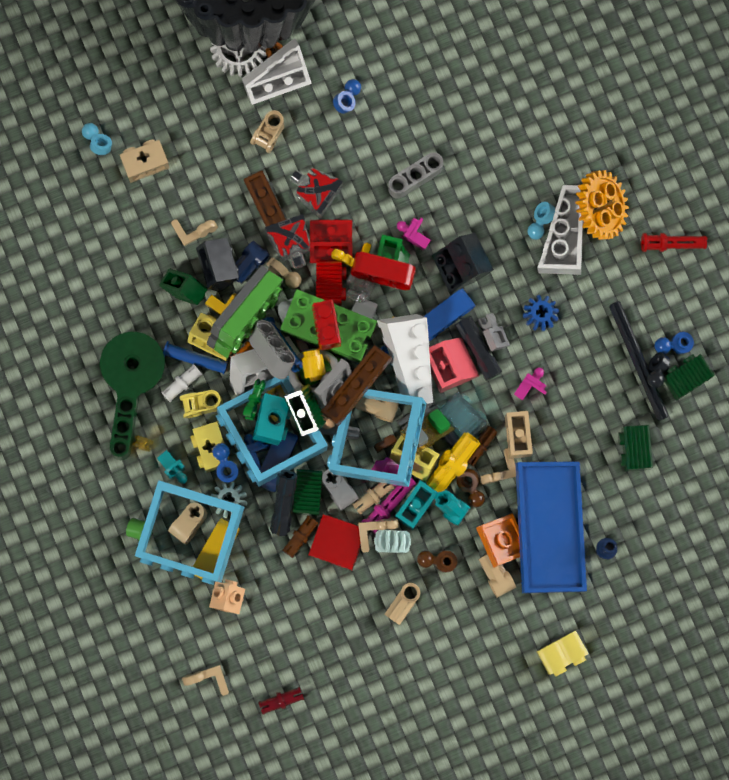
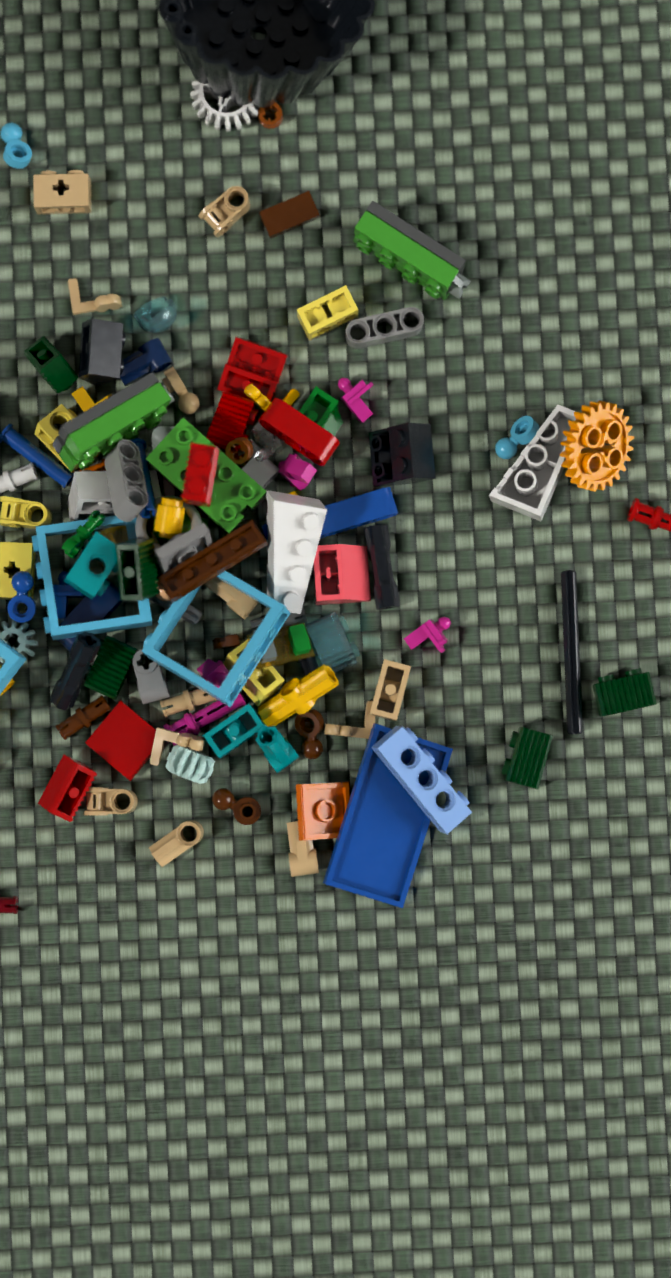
camera: 25 degrees right, 5 degrees up
white wedge [242,38,312,105] -> none
reddish brown tile [243,170,298,255] -> none
torso [265,214,310,269] -> none
torso [290,168,343,219] -> none
blue plate [333,79,361,114] -> none
reddish brown axle [468,426,497,467] -> none
light grey plate [478,313,510,351] -> none
blue gear [523,295,559,332] -> none
light yellow brick [536,631,588,677] -> none
dark blue pin [596,538,618,560] -> none
black plate [647,352,670,388] -> none
blue plate [654,332,694,354] -> none
none -> red brick [37,754,97,822]
none -> tan piece [83,787,138,815]
none -> clear light blue hair [133,296,177,333]
none -> dark orange bush [225,437,253,464]
none -> reddish brown tile [259,191,320,239]
none -> dark pink piece [278,454,317,491]
none -> light yellow brick [297,285,358,341]
none -> bright green piece [354,201,471,300]
none -> light blue brick [371,726,472,834]

